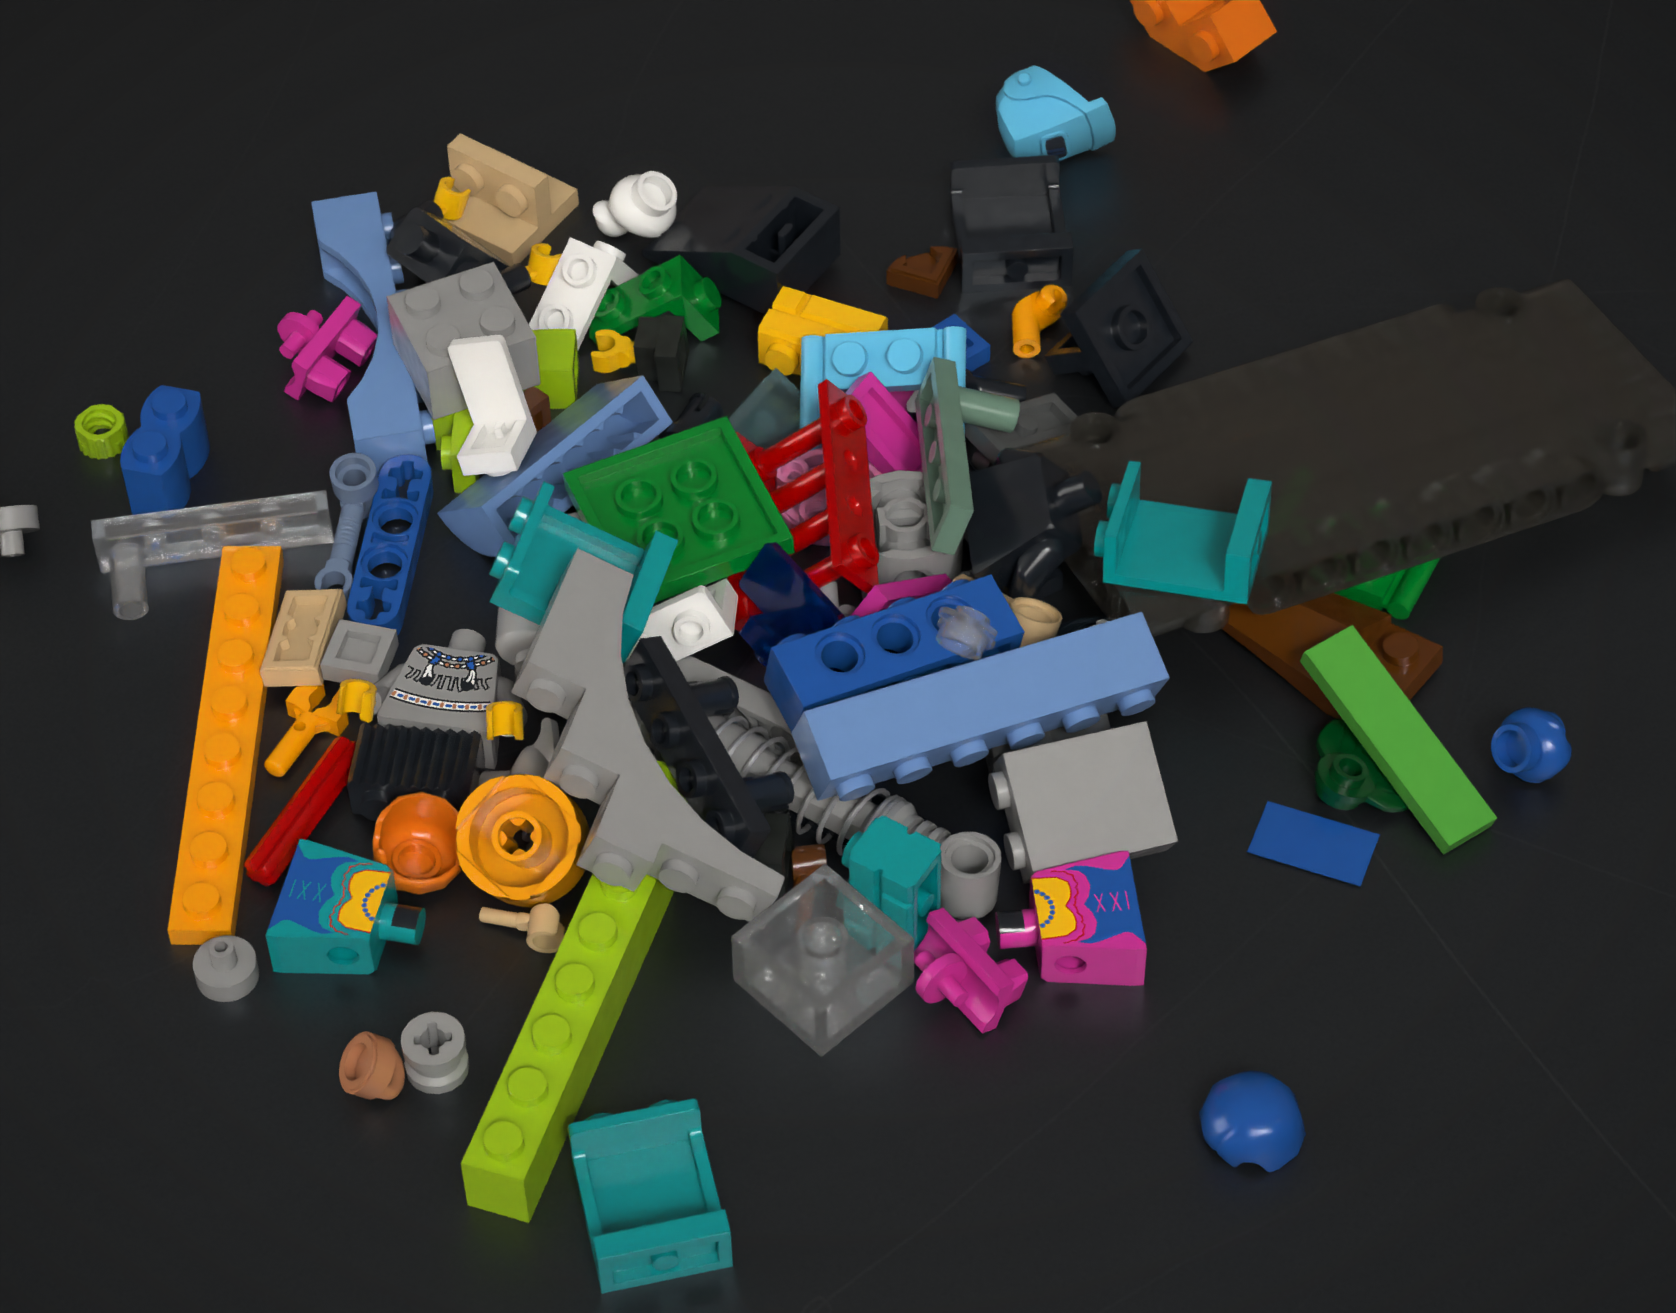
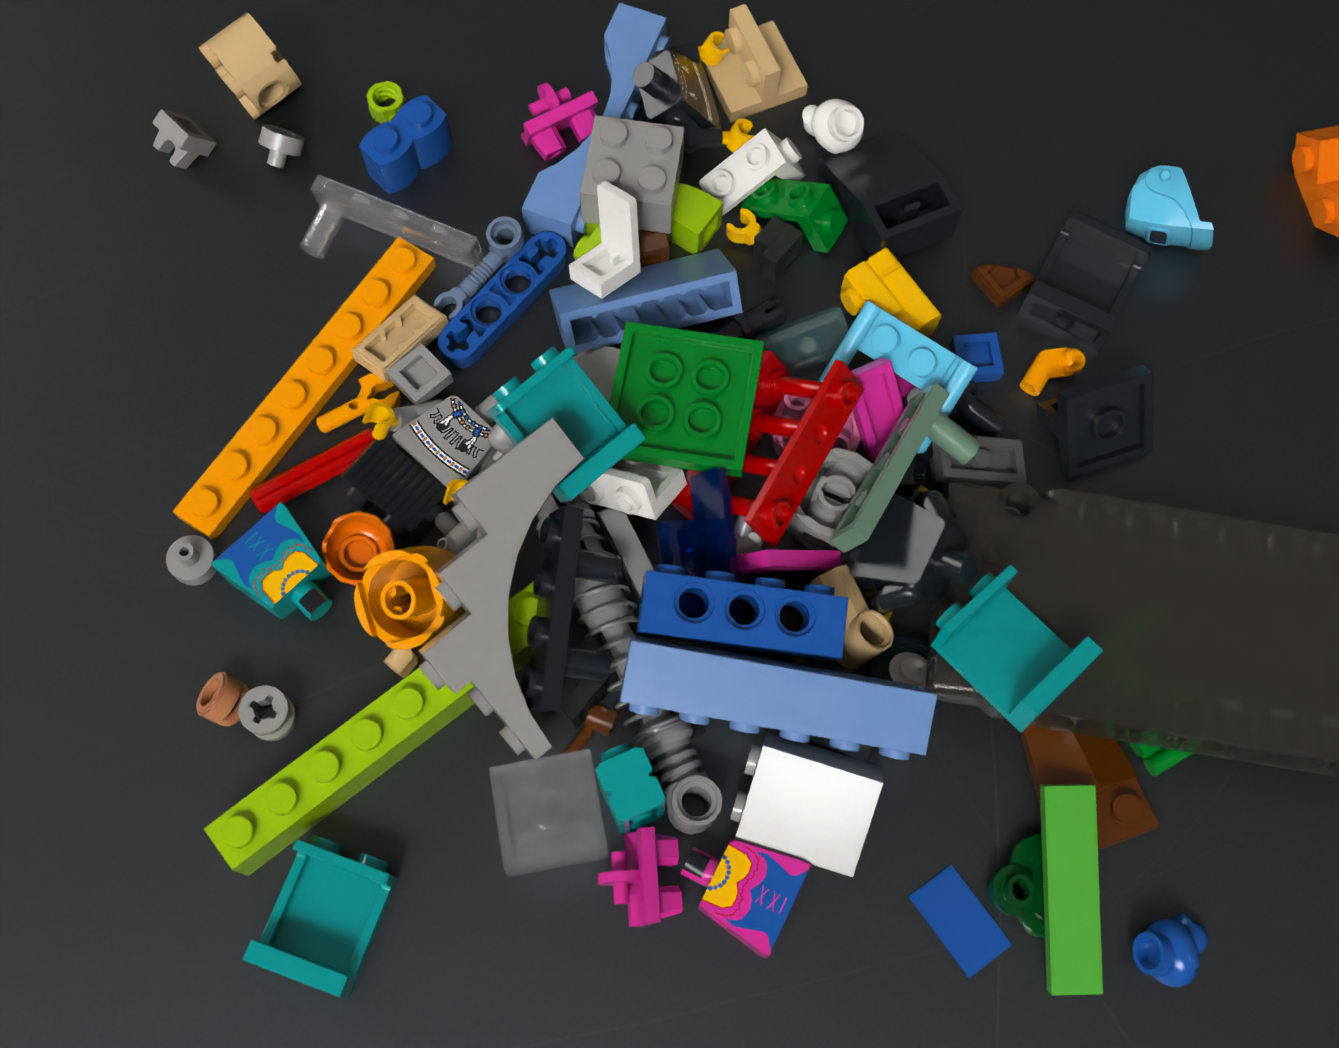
camera: 30 degrees right, 20 degrees up
clear plate [935,606,998,660] -> none

